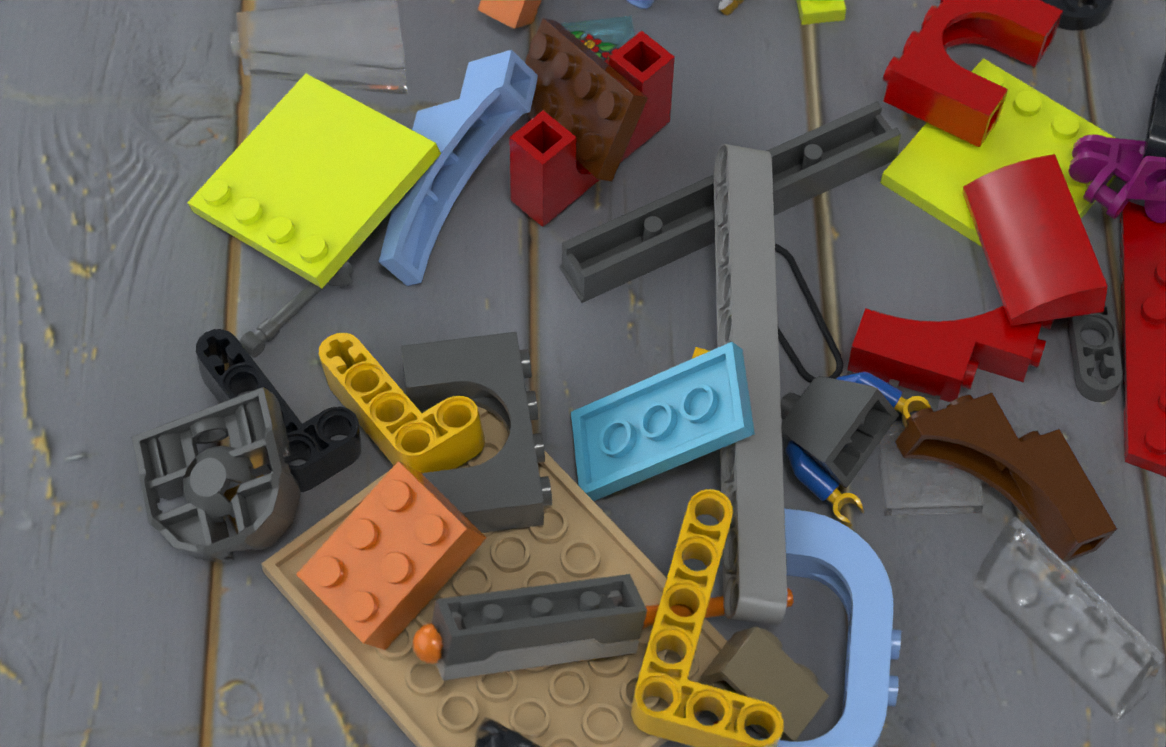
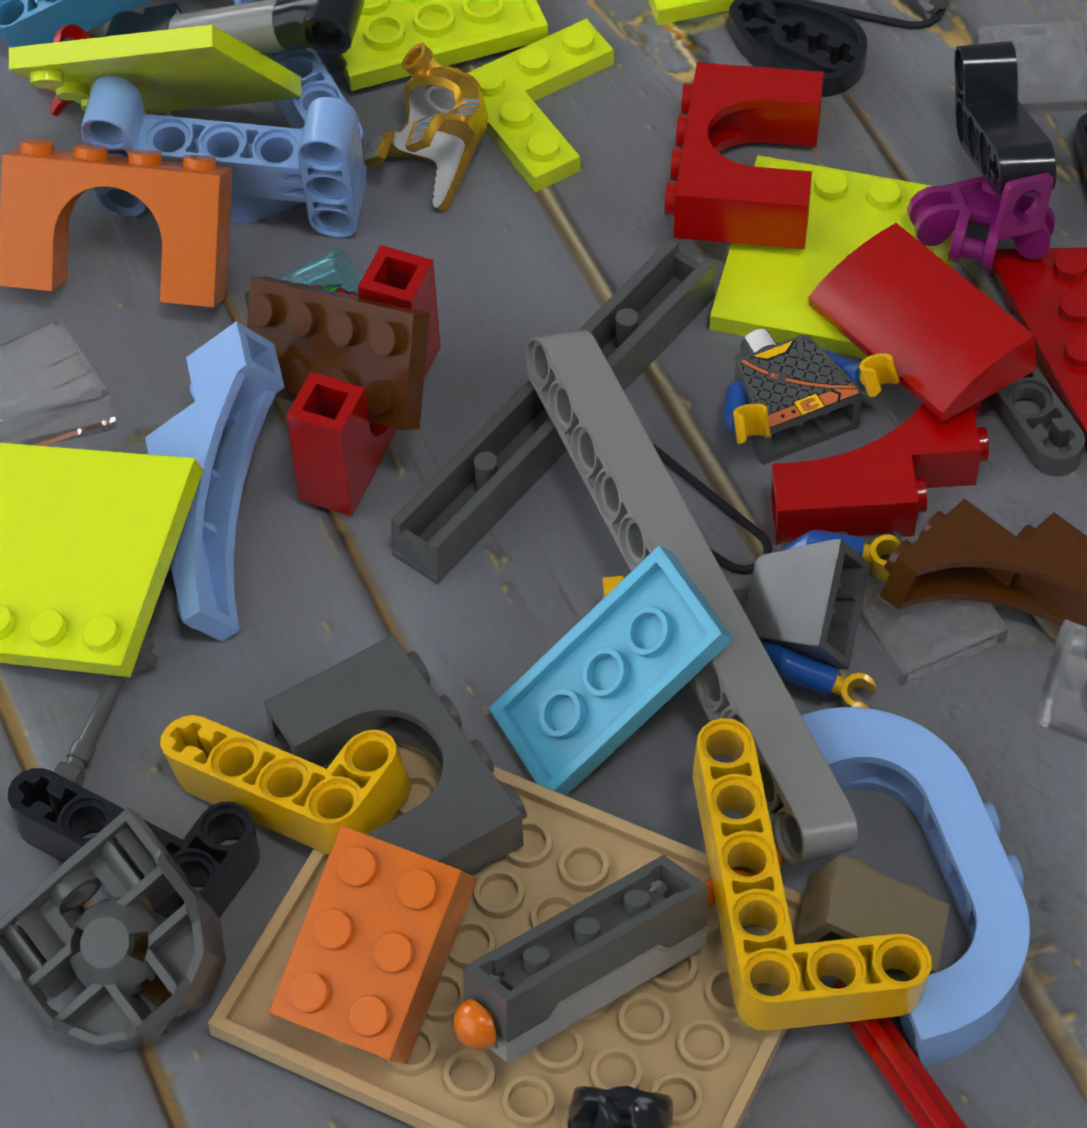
camera: 20 degrees left, 5 degrees down
none -> torso [722,329,900,465]

